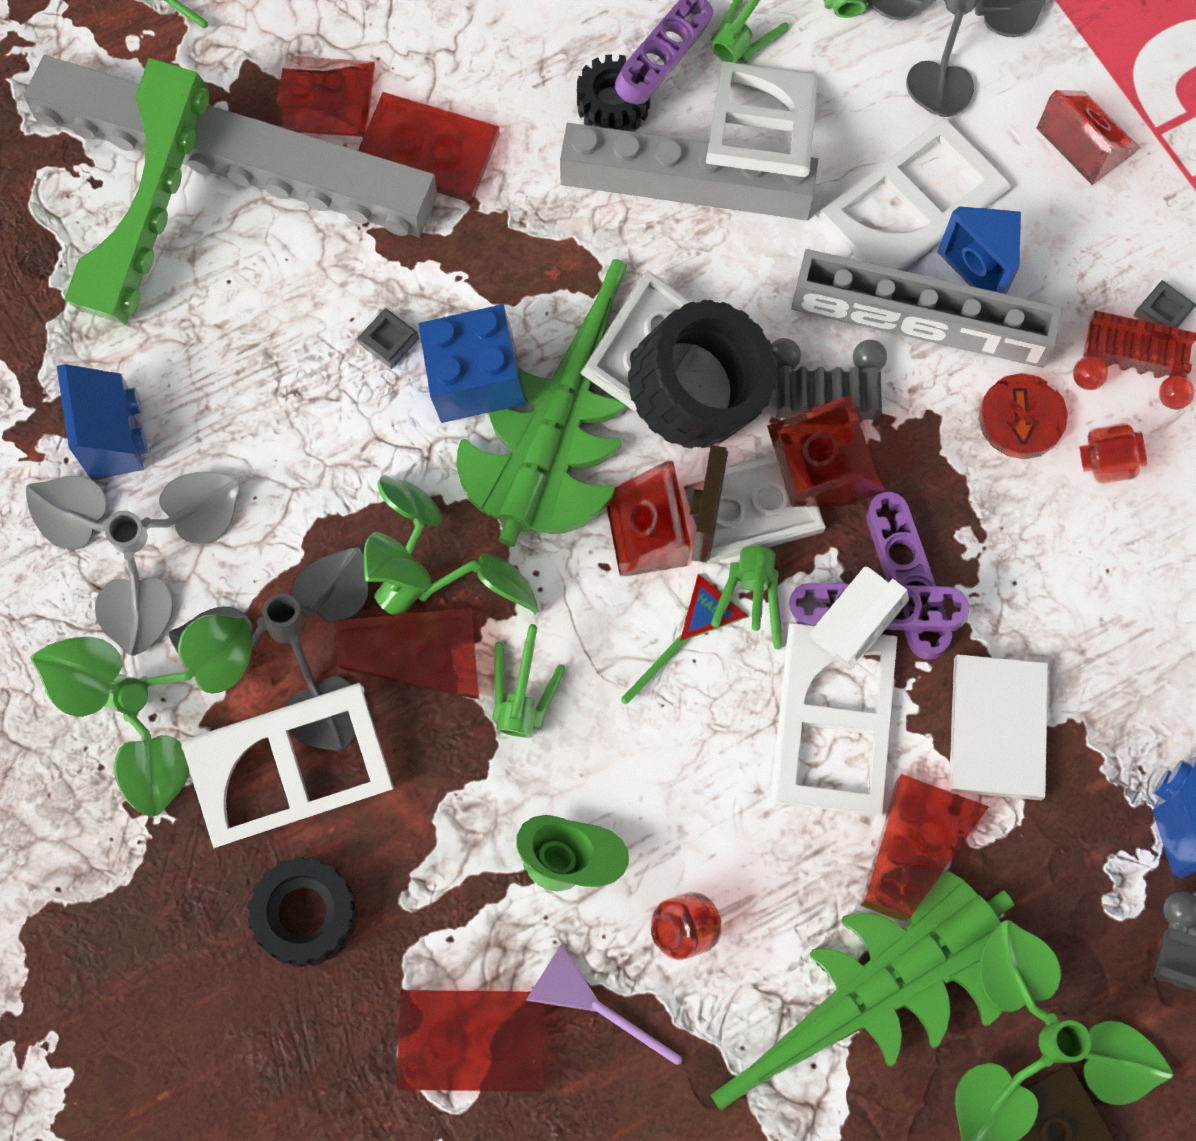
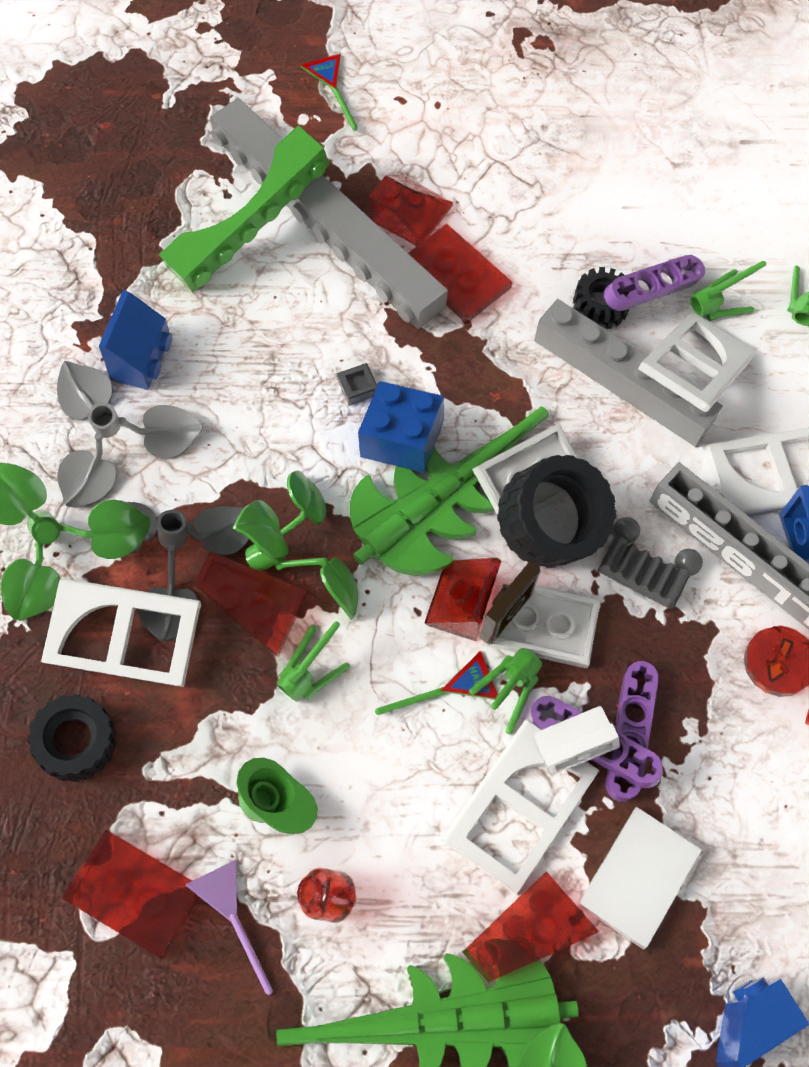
camera: 25 degrees right, 5 degrees down
clear red slope [767,395,886,507] -> none

